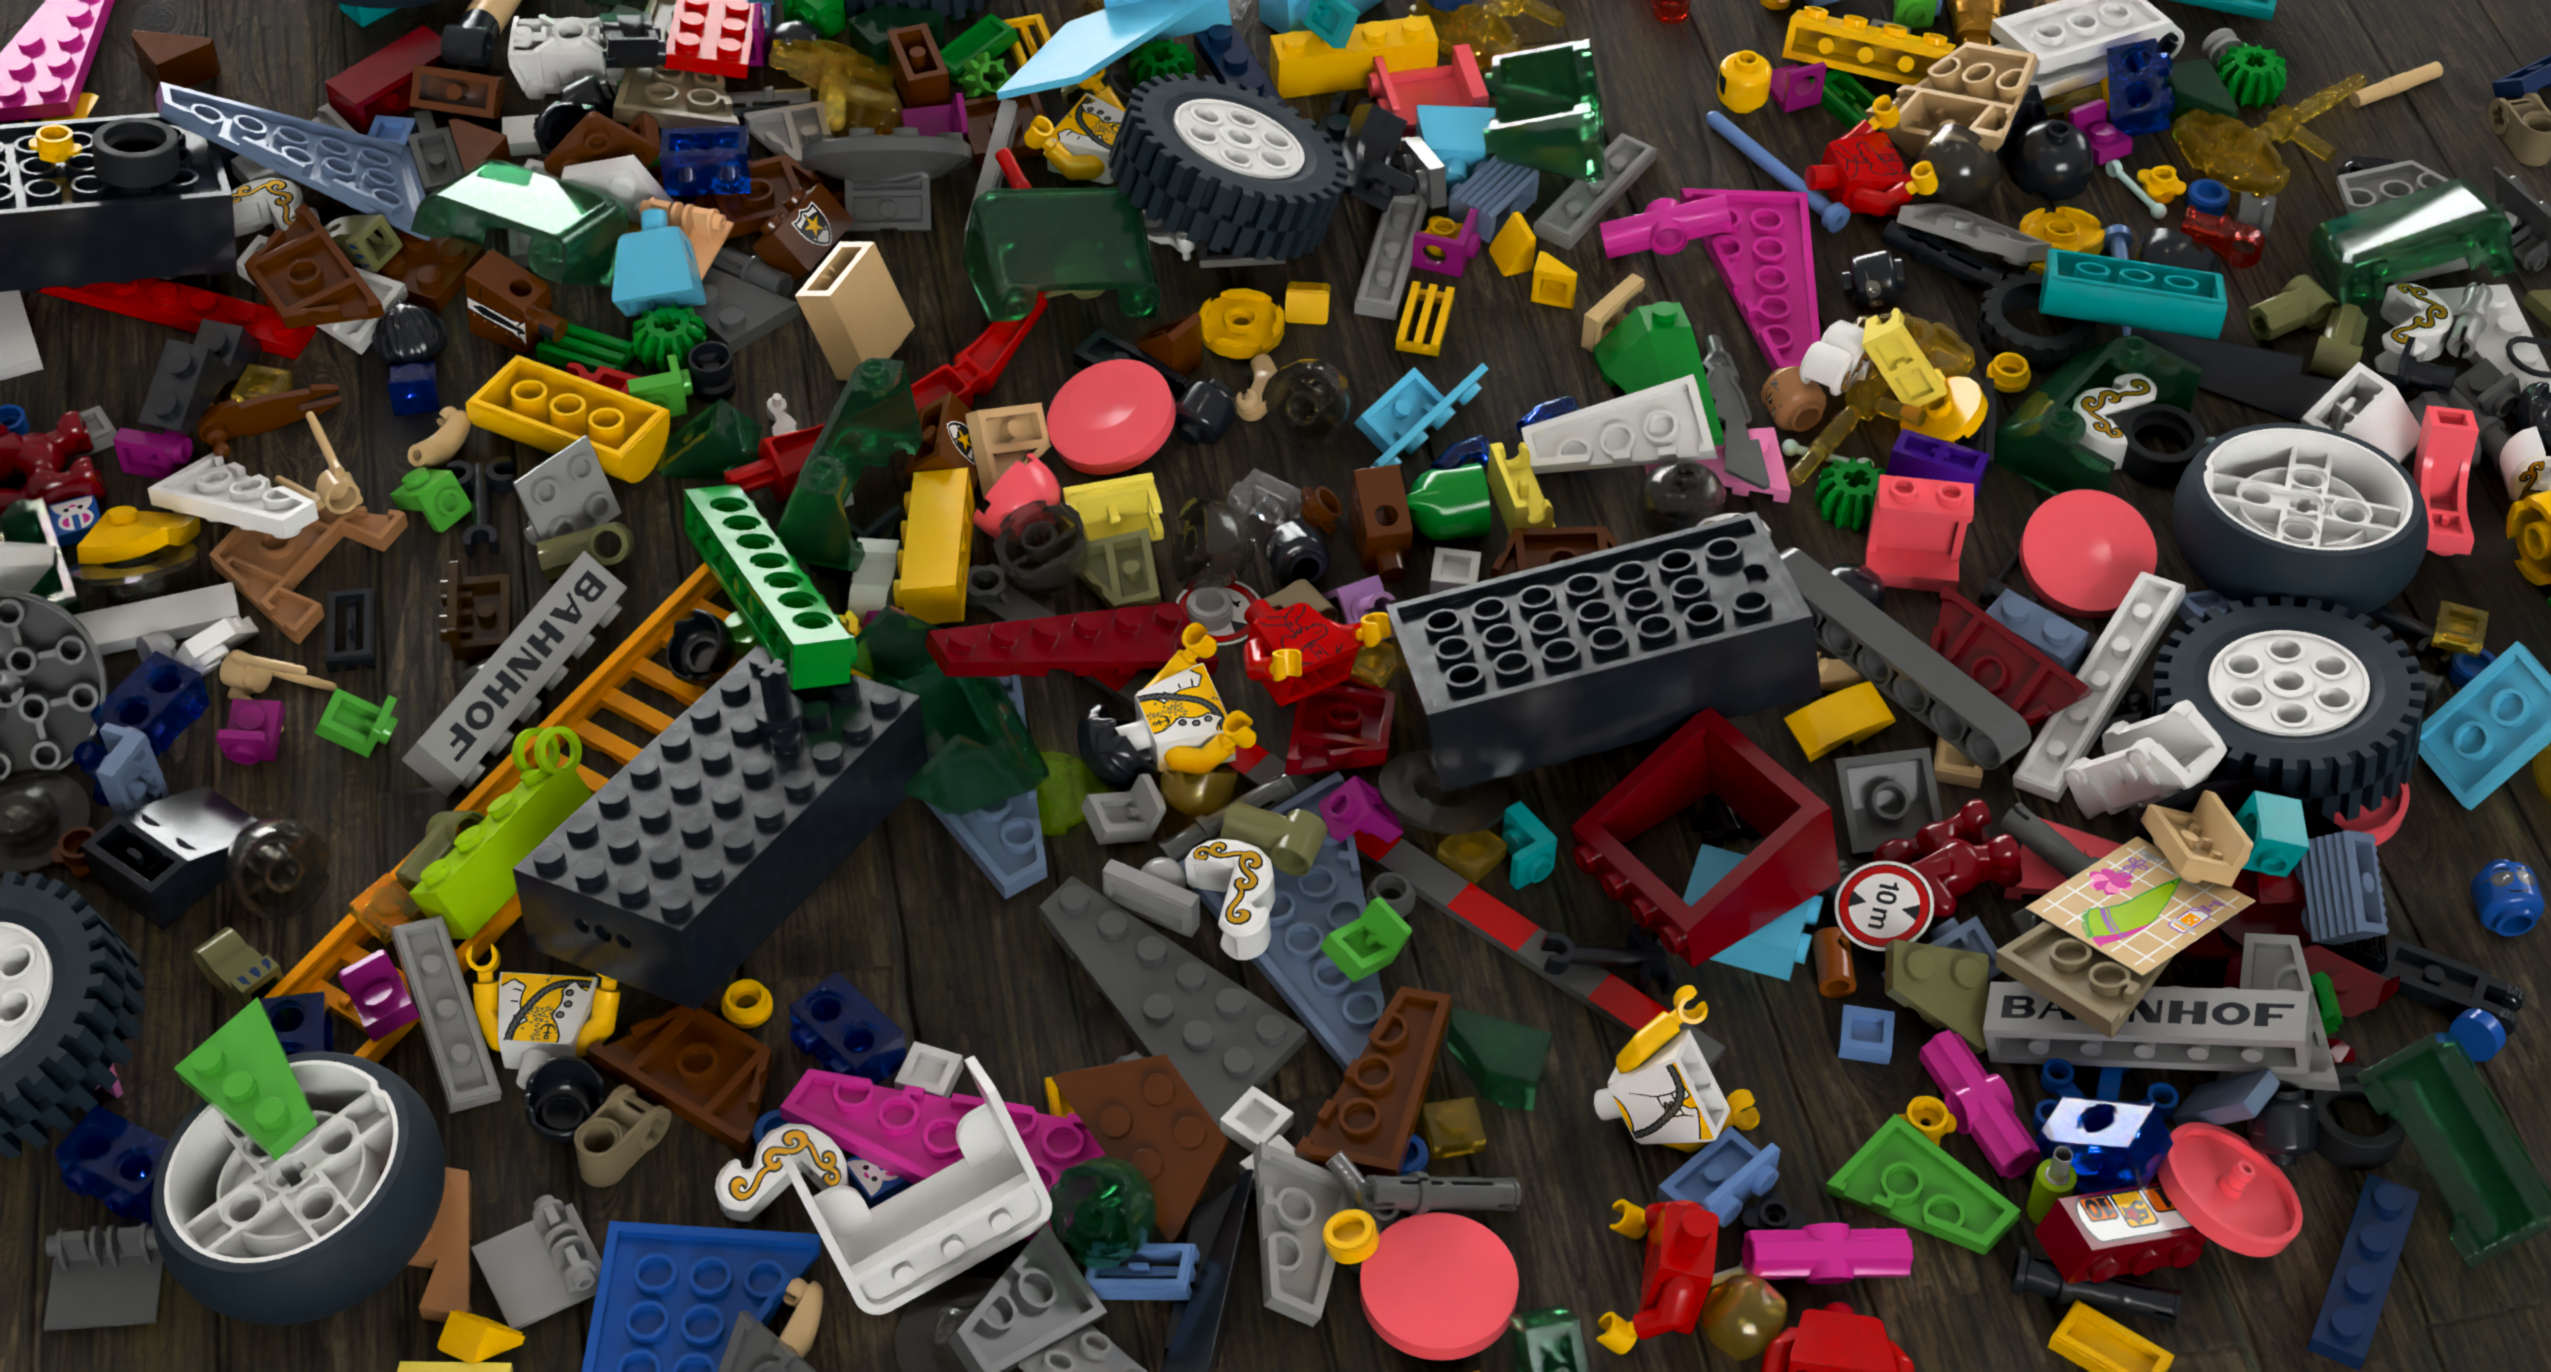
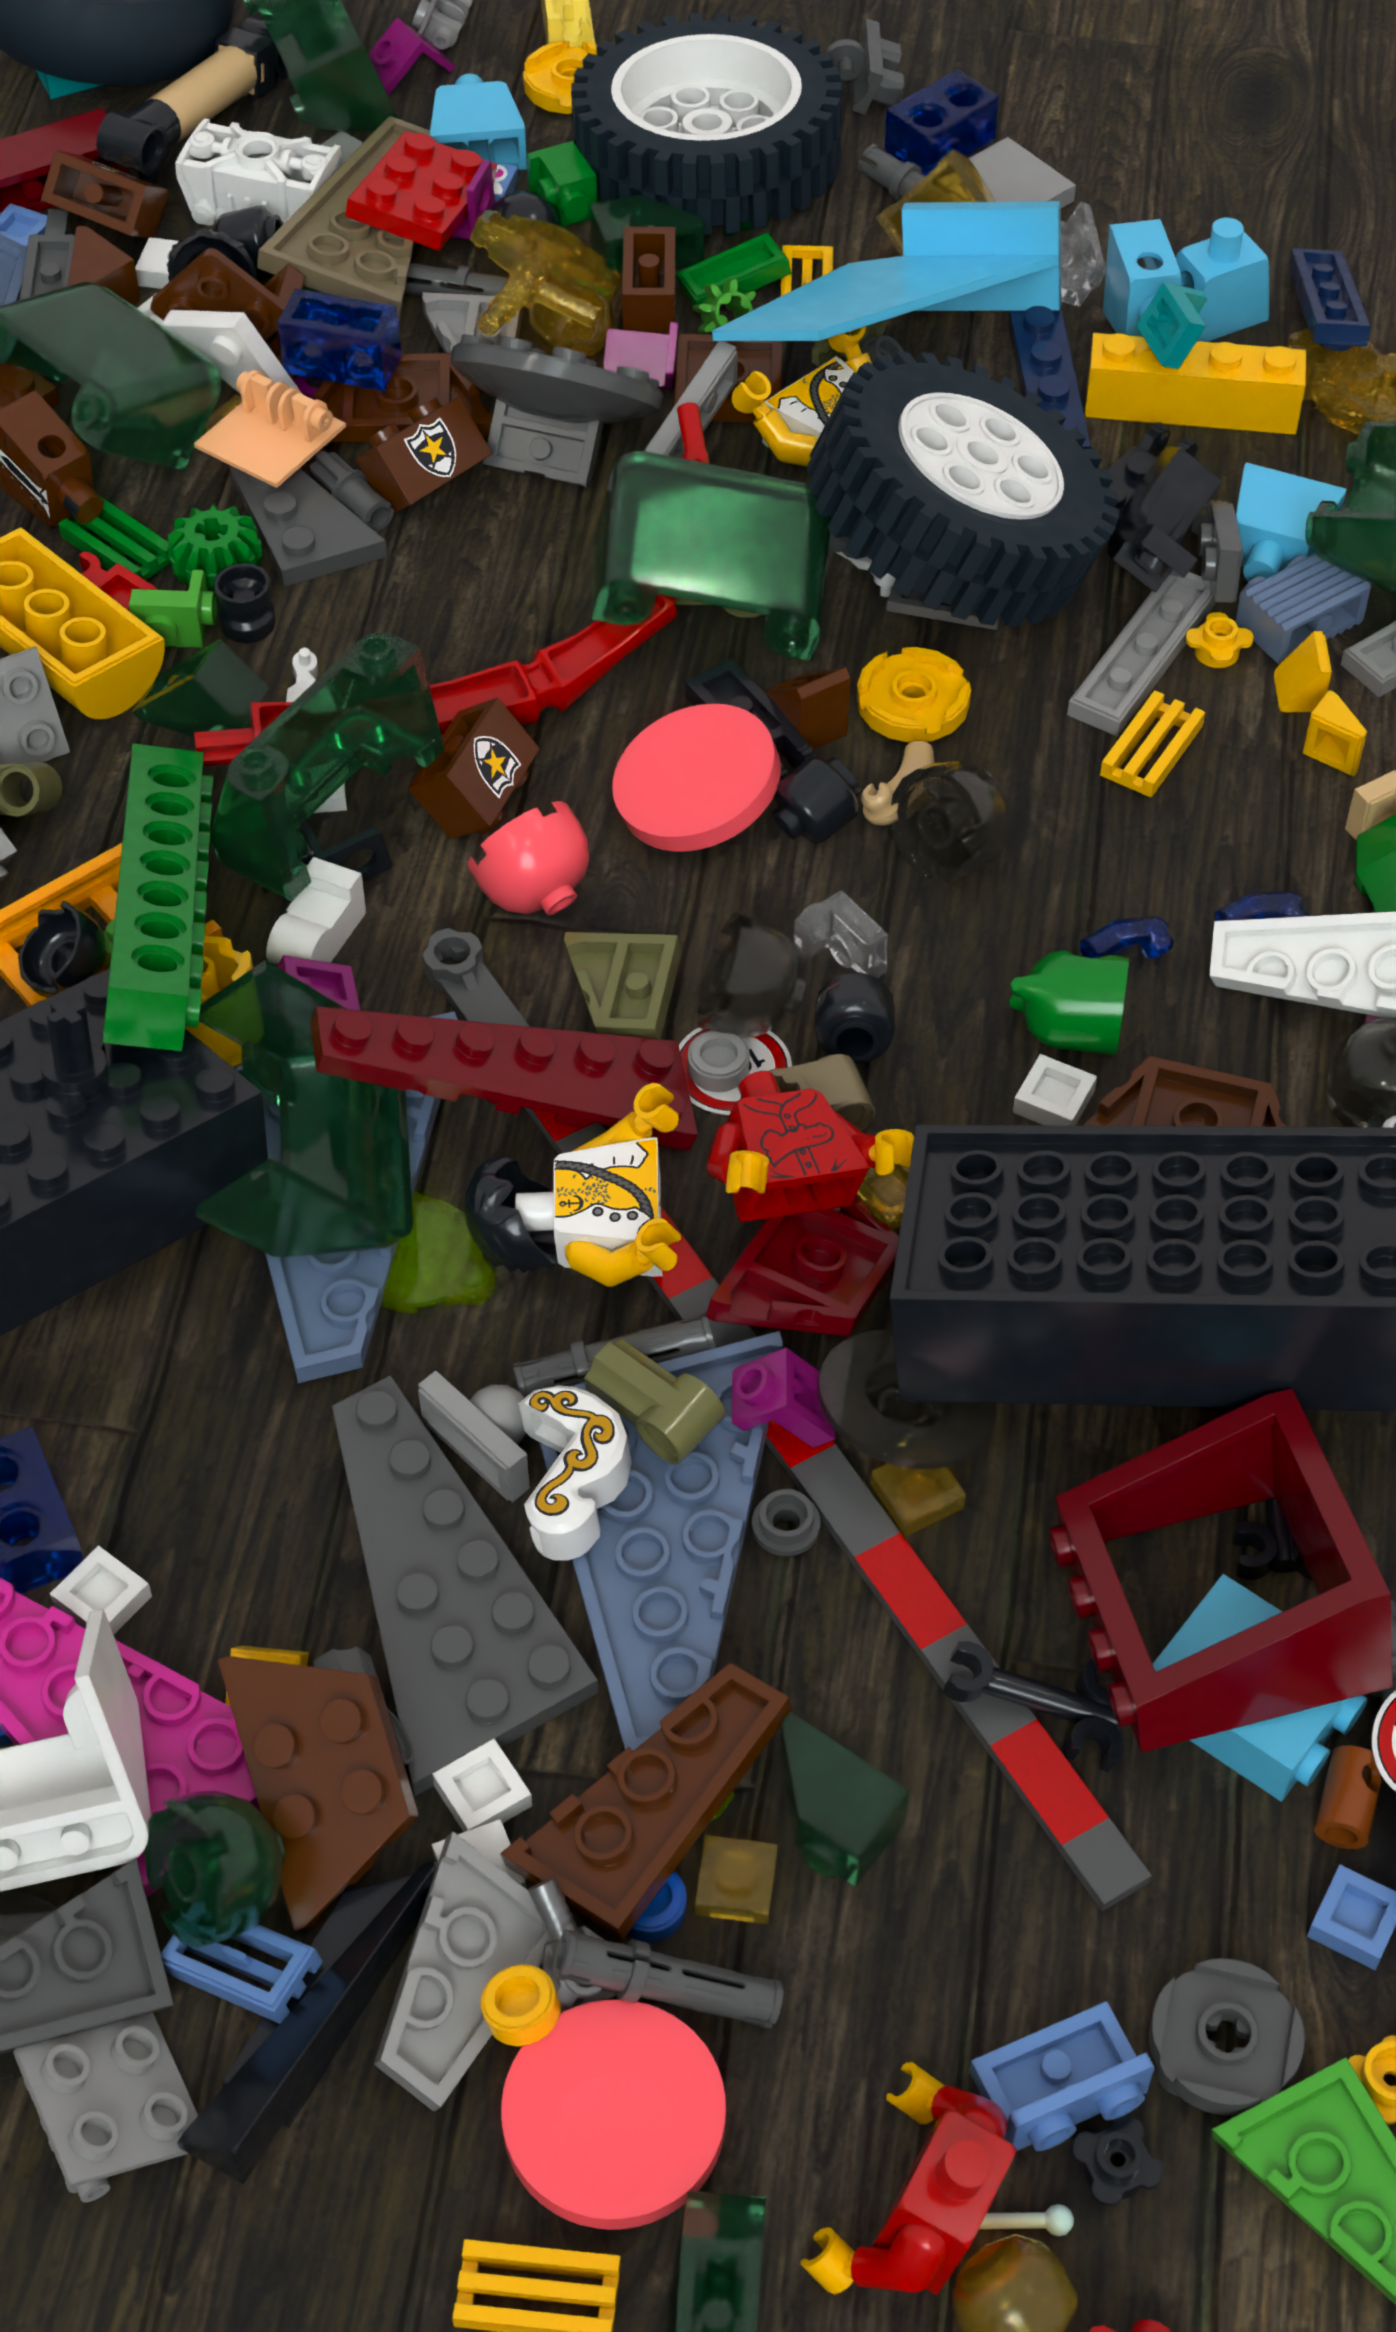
camera: 20 degrees right, 5 degrees up
black cylinder [599,12,666,68] -> none
medium azure torso [612,208,706,317] -> none
tan brick [795,242,915,382] -> none
yellow brick [893,467,976,626] -> none
tan wing [965,403,1051,500] -> none
clear smoke cylinder [993,500,1090,594] -> none
light yellow hinge [1062,472,1164,545] -> none
light grey bracket [1081,774,1166,845] -> none
green gear [1127,37,1196,89] -> none
clear yellow hair [1160,768,1238,817] -> none
yellow slope [1284,281,1331,325] -> none
reddish brown plate [1300,486,1343,534] -> none
bright green bracket [1320,897,1412,983] -> none
lavender bracket [1322,574,1396,648] -> none
reddish brown torso [1348,464,1413,583] -> none
medium azure bracket [1354,363,1489,468] -> none
coral panel [1367,44,1489,138] -> none
magenta bracket [1412,208,1481,278] -> none
light yellow hinge [1487,442,1556,535] -> none
teal bracket [1502,801,1557,890] -> none
torso [1594,985,1760,1153] -> none
dark pink piece [1742,1223,1913,1285] -> none
none -> dark grey plate [1149,1958,1305,2116]

